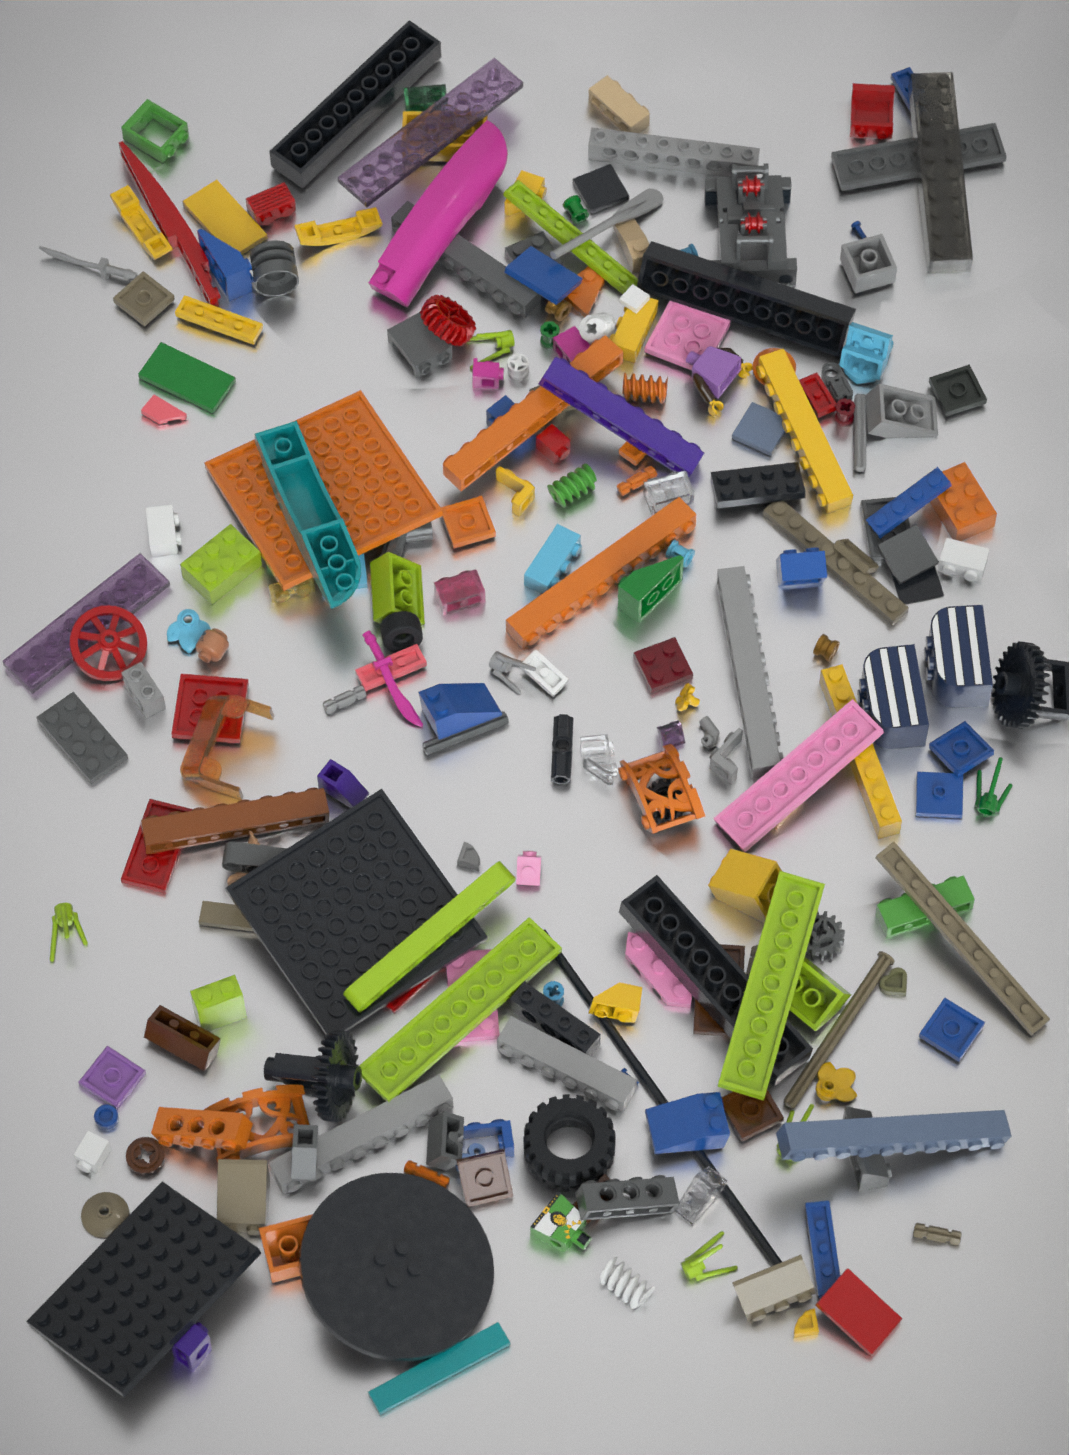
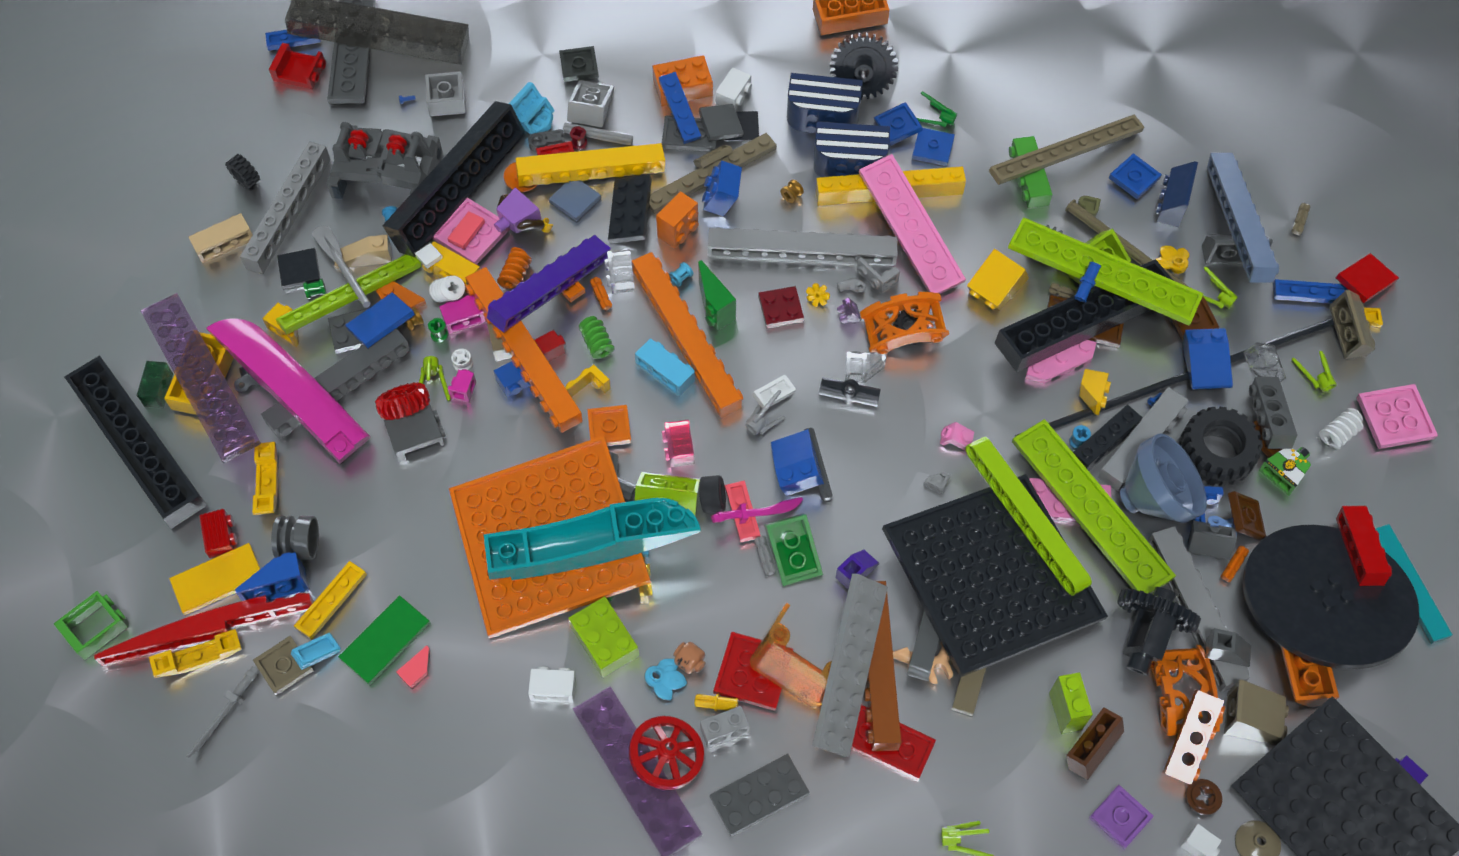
camera: 80 degrees left, 0 degrees up
blue tile [94,1104,119,1130] -> none
none -> black tyre [225,154,260,189]
none -> medium azure tile [291,632,341,670]
none -> coral tile [448,211,485,249]
none -> orange brick [656,191,699,248]
none -> yellow axle [694,694,739,712]
none -> green slope [764,513,823,586]
none -> light grey plate [812,574,888,757]
none -> blue pin [1074,262,1101,302]
none -> sand blue cone [1120,434,1207,523]
none -> dark blue slope [1155,161,1198,228]
none -> red brick [1336,506,1392,586]
none -> bright pink plate [1356,384,1438,449]

